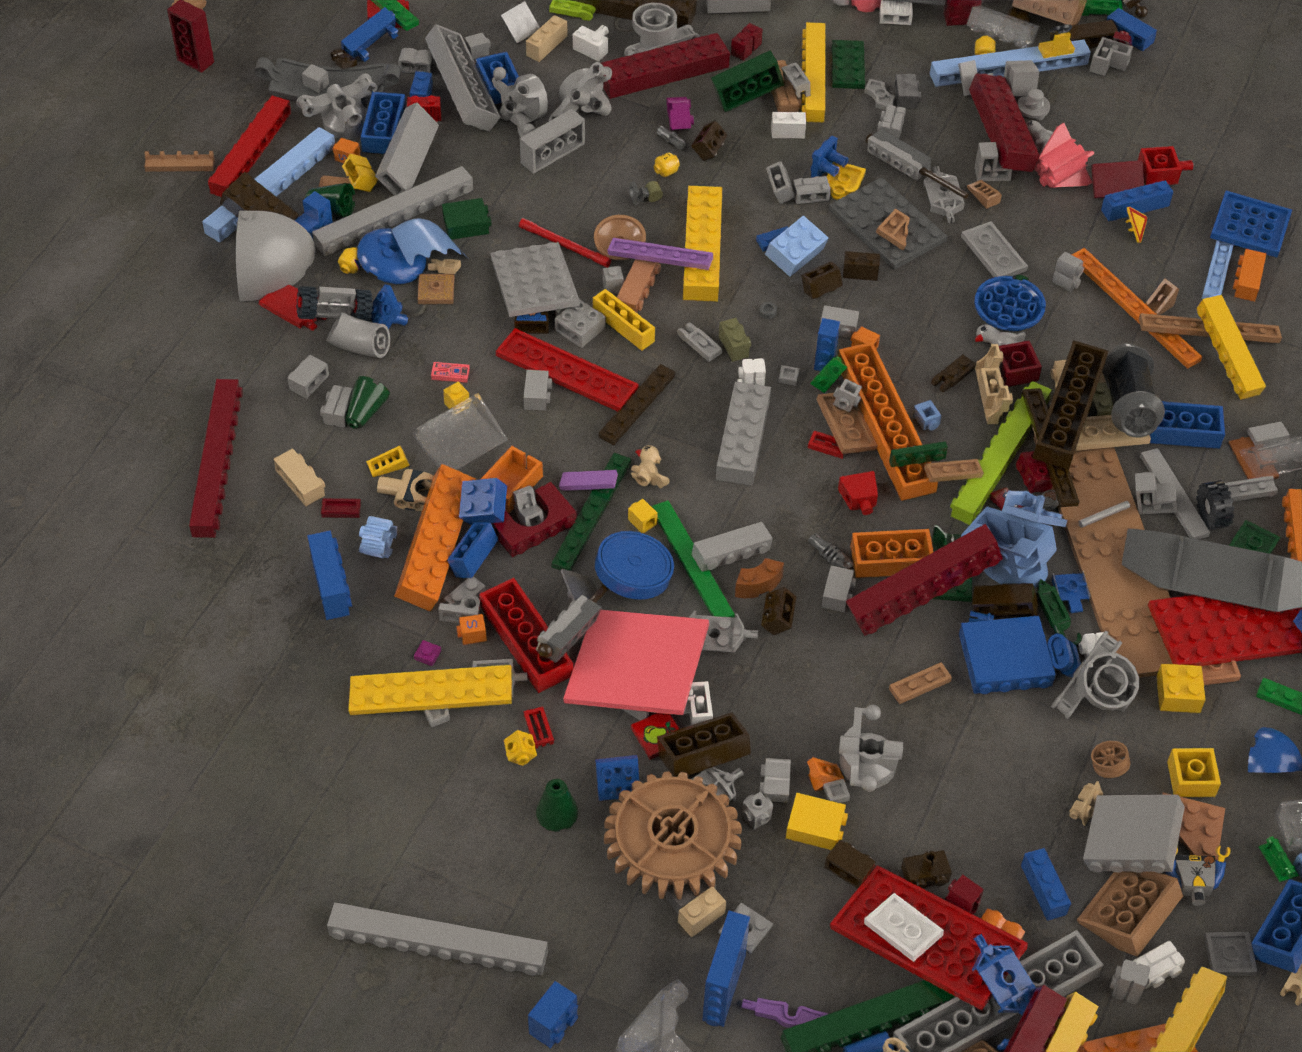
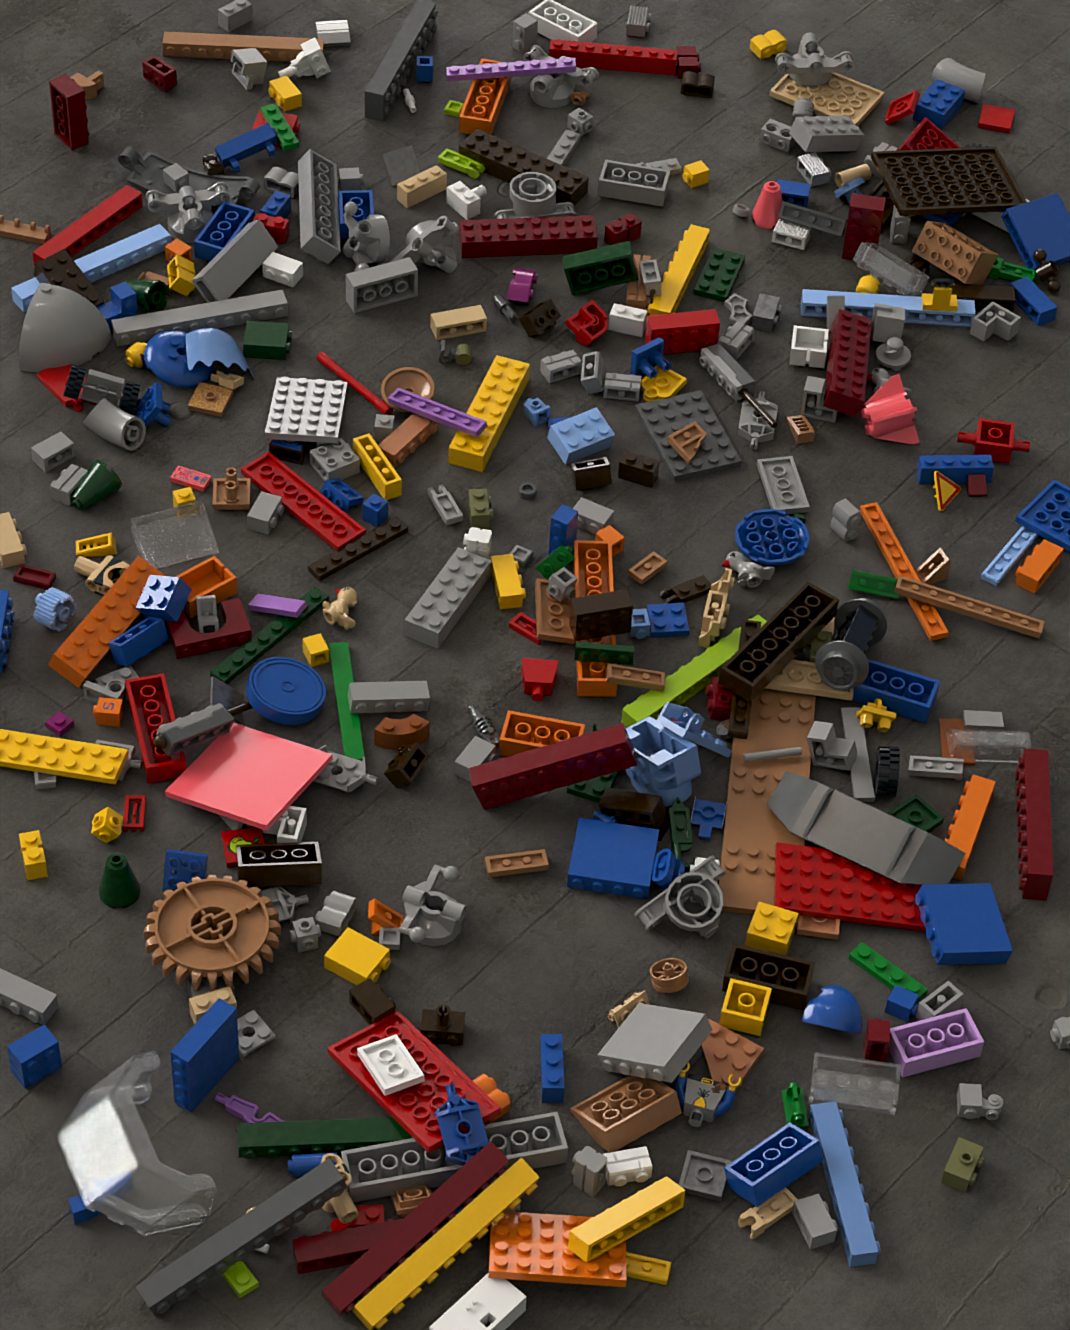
camera: 15 degrees right, 5 degrees down
yellow head [653,153,680,177] -> none
dark red piece [945,874,984,915] -> none
dark red brick [999,340,1042,387] -> none
dark red tile [1091,160,1144,198] -> none
dark red hinge [1113,31,1132,46] -> none
yellow brick [1197,295,1266,400] -> none
none -> yellow piece [19,830,48,881]
none -> medium nougat plate [213,467,251,510]
none -> white brick [263,252,303,287]
none -> blue bracket [320,478,364,514]
none -> blue brick [362,494,388,527]
none -> tan brick [430,305,487,340]
none -> yellow brick [490,554,526,610]
none -> medium blue brick [523,397,550,427]
none -> light grey brick [540,350,582,384]
none -> red brick [565,300,608,345]
none -> dark brown brick [569,589,633,641]
none -> medium nougat plate [628,551,667,585]
none -> red brick [645,309,720,355]
none -> blue plate [646,603,689,638]
none -> dark brown brick [722,943,815,1010]
none -> white piece [789,326,829,368]
none -> green hinge [848,570,899,598]
none -> yellow hips [856,698,896,732]
none -> dark red slope [966,474,987,497]

